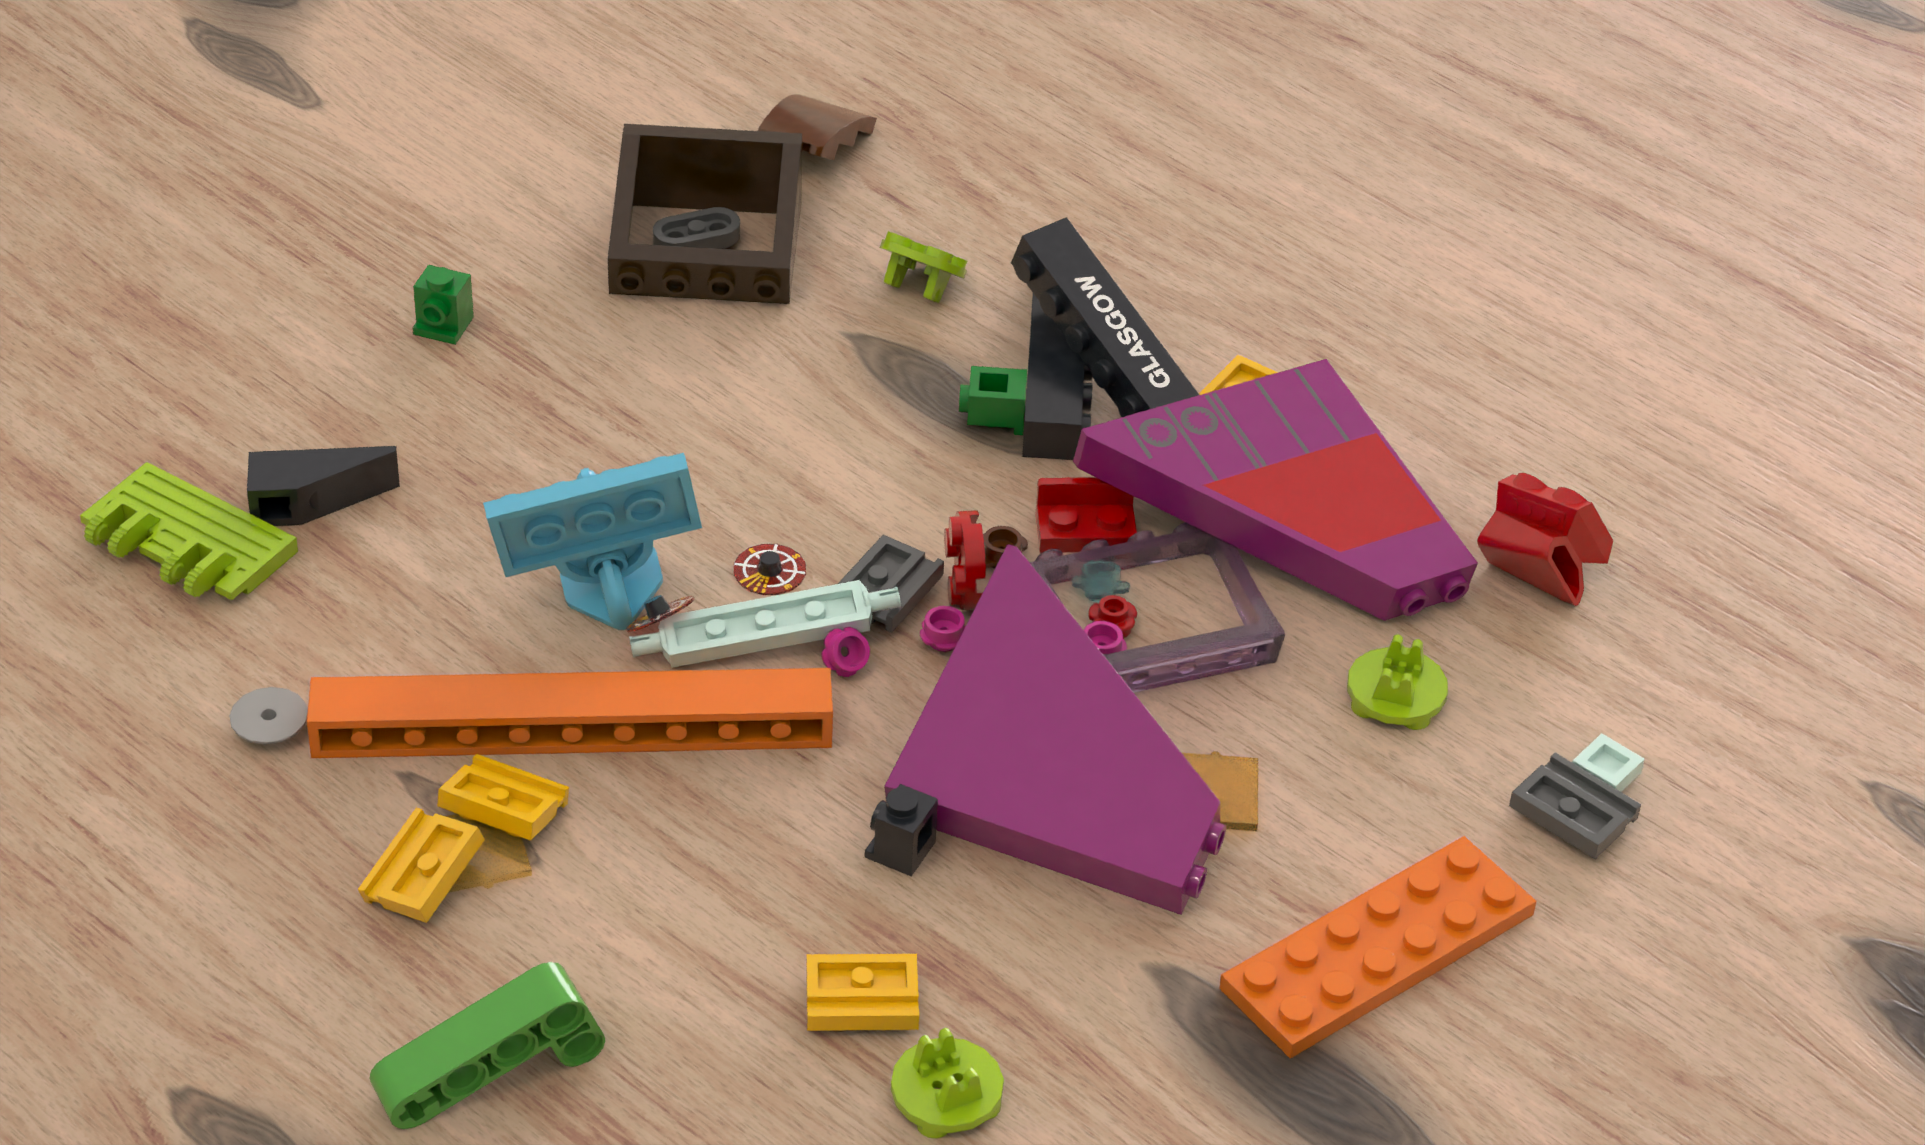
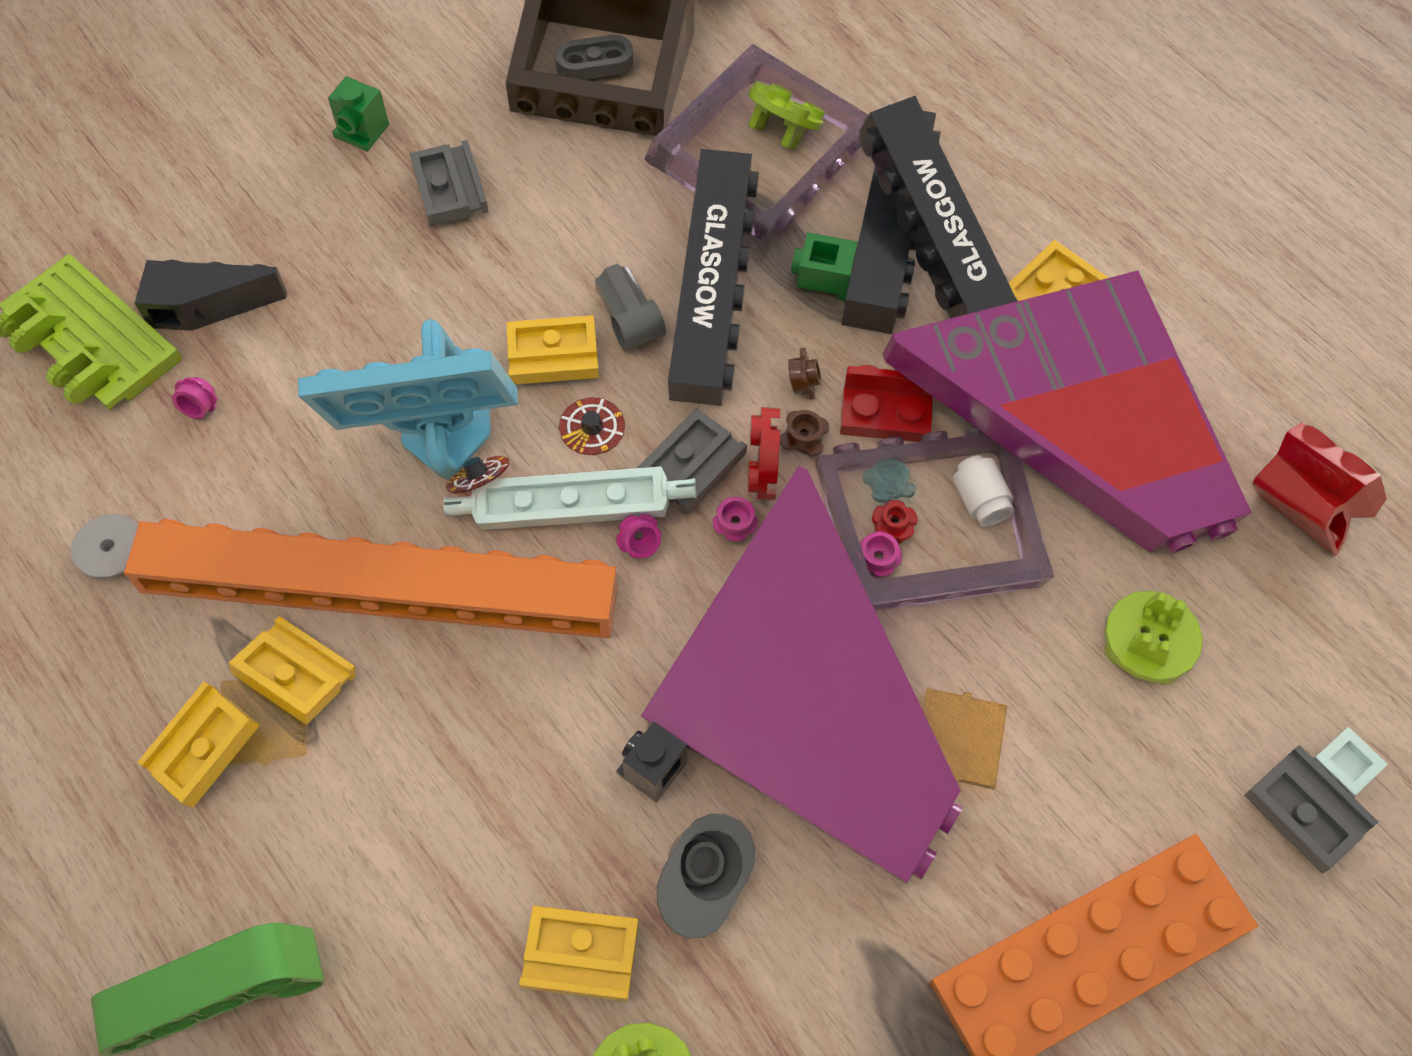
camera: 10 degrees right, 20 degrees up
none -> dark pink plate [172,377,217,419]
none -> dark grey plate [409,140,489,226]
none -> yellow plate [506,315,599,384]
none -> dark grey piece [595,264,666,351]
none -> windscreen [644,44,868,240]
none -> dark grey piece [657,814,755,939]
none -> black brick [668,148,759,406]
none -> reddish brown plate [788,347,821,400]
none -> white brick [953,455,1014,527]

